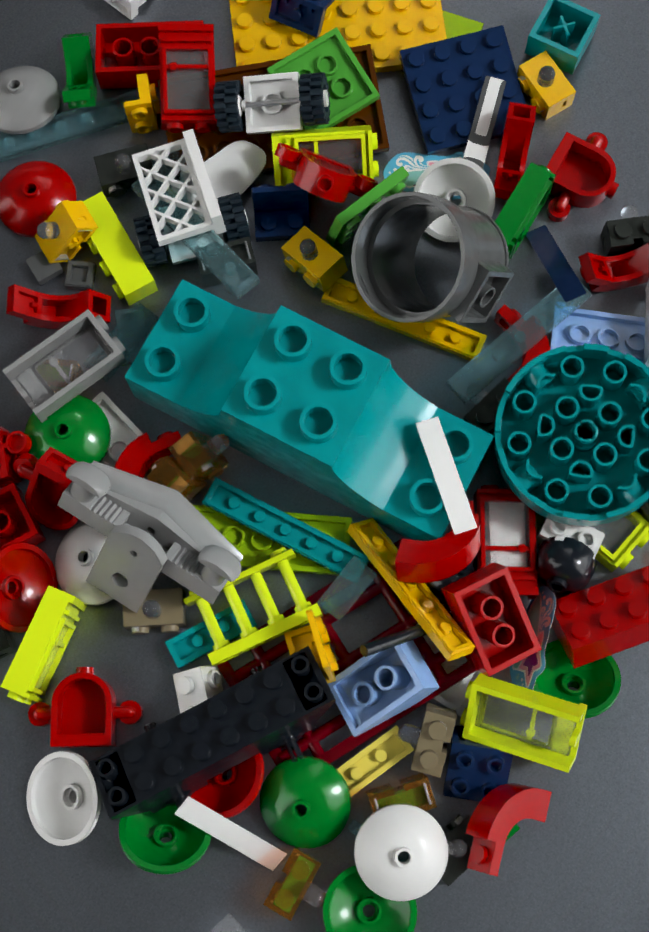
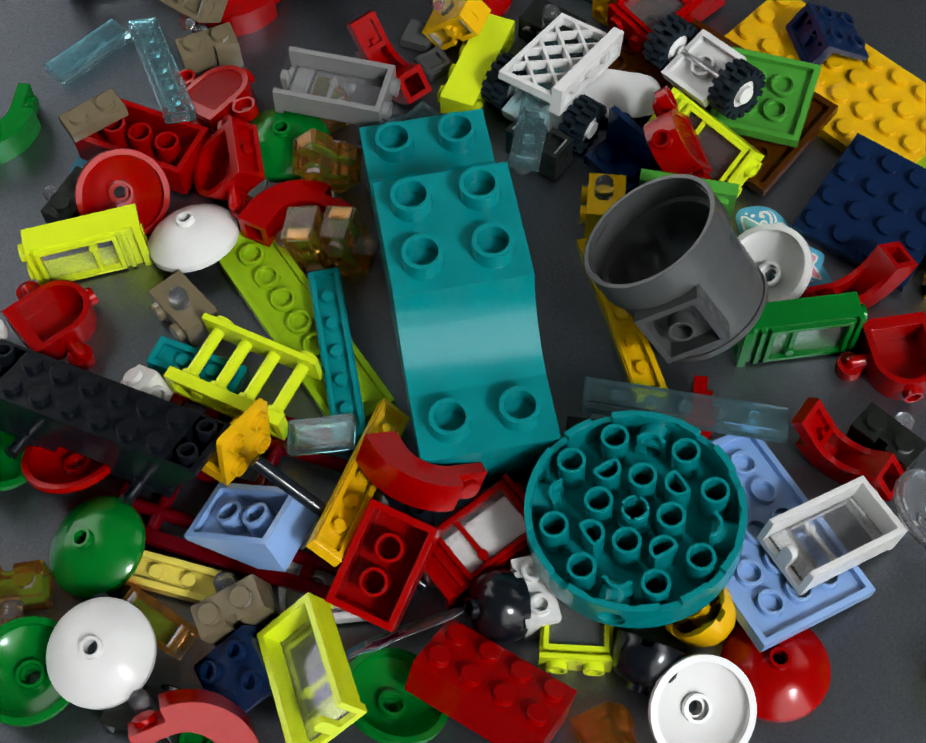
camera: 50 degrees right, 15 degrees down
light grey piece [57,460,244,613] -> none
white sticker [174,796,287,871] -> none
white sticker [415,416,478,535] -> none
sticker [463,76,506,169] -> none
dark blue sticker [526,225,586,302] -> none
none -> clear orange piece [292,128,362,193]

